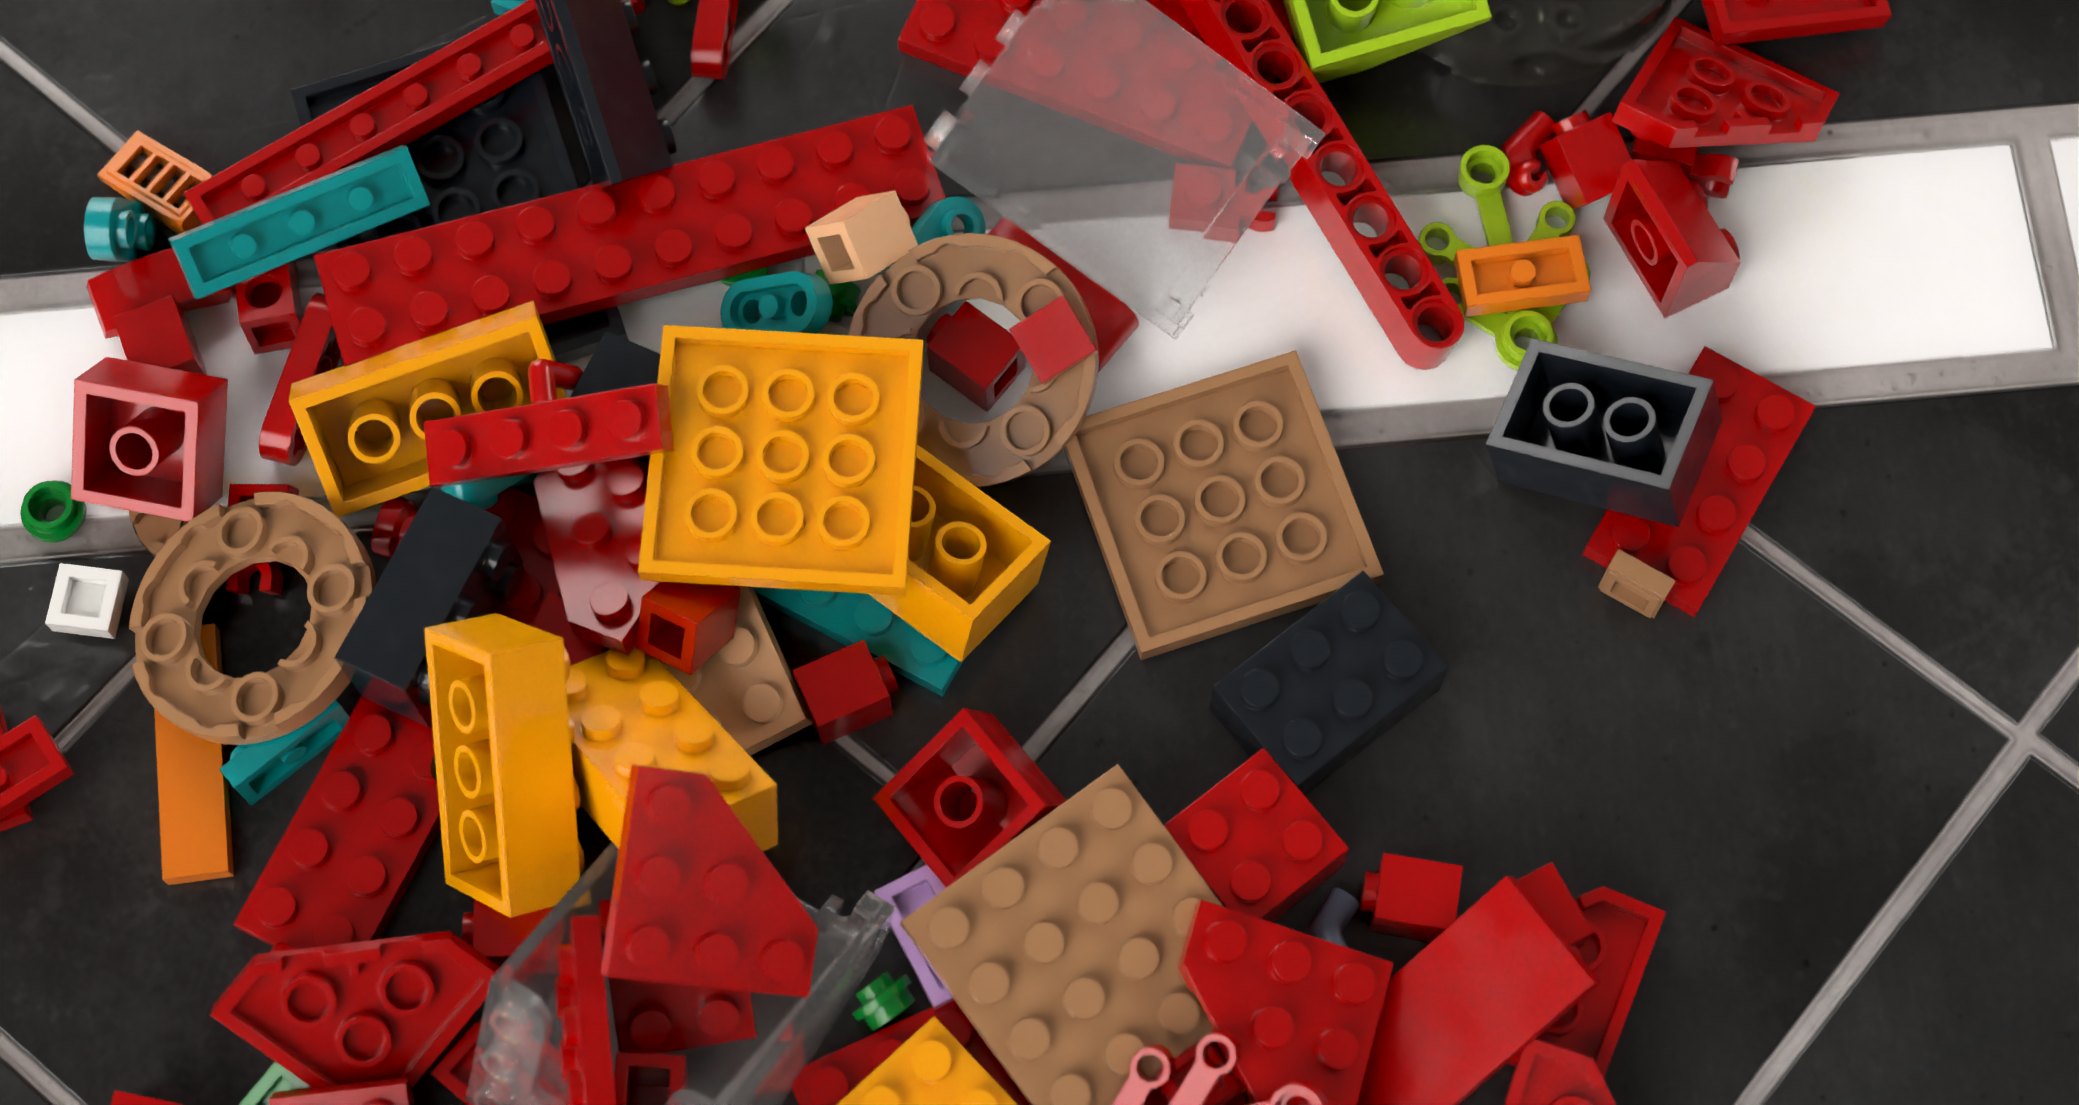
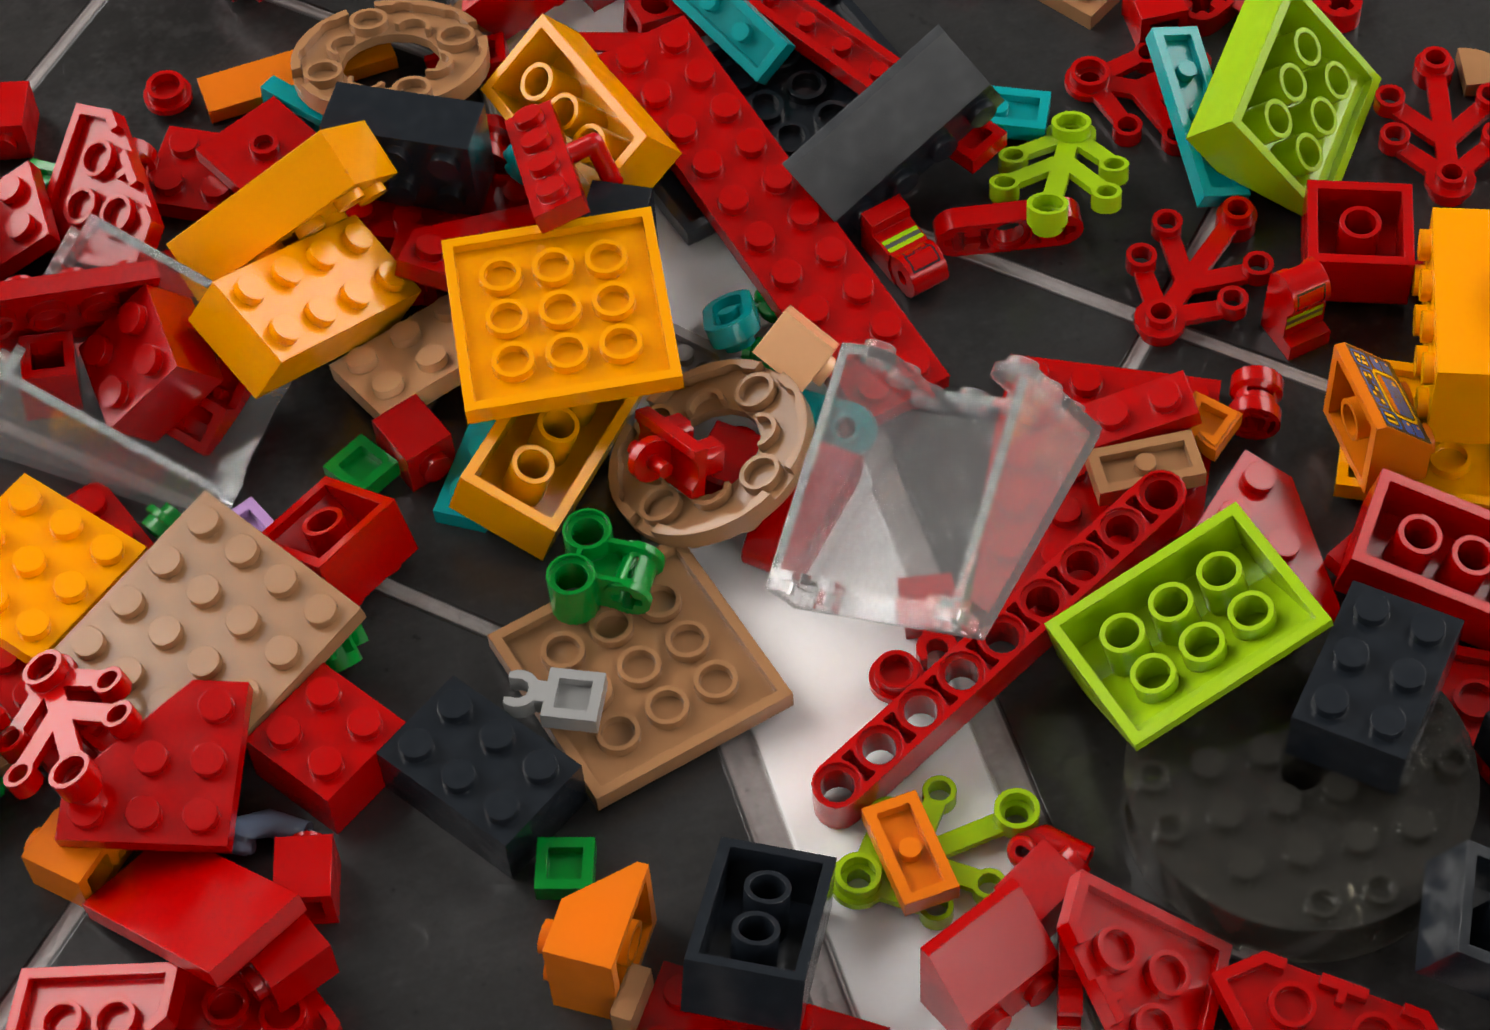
camera: 80 degrees right, 15 degrees down
red plate [601,764,819,998] -> none
red brick [636,582,741,675] -> none
red tile [1009,295,1099,384] -> none
none -> red plate [143,70,193,116]
none -> red plate [195,96,316,193]
none -> green plate [323,433,401,493]
none -> light grey plate [503,667,608,733]
none -> green plate [534,837,597,900]
none -> orange slope [537,861,657,1020]
none -> green piece [546,508,666,625]
none -> red hips [627,406,725,500]
none -> red leg [861,194,949,298]
none -> red plate [869,650,924,704]

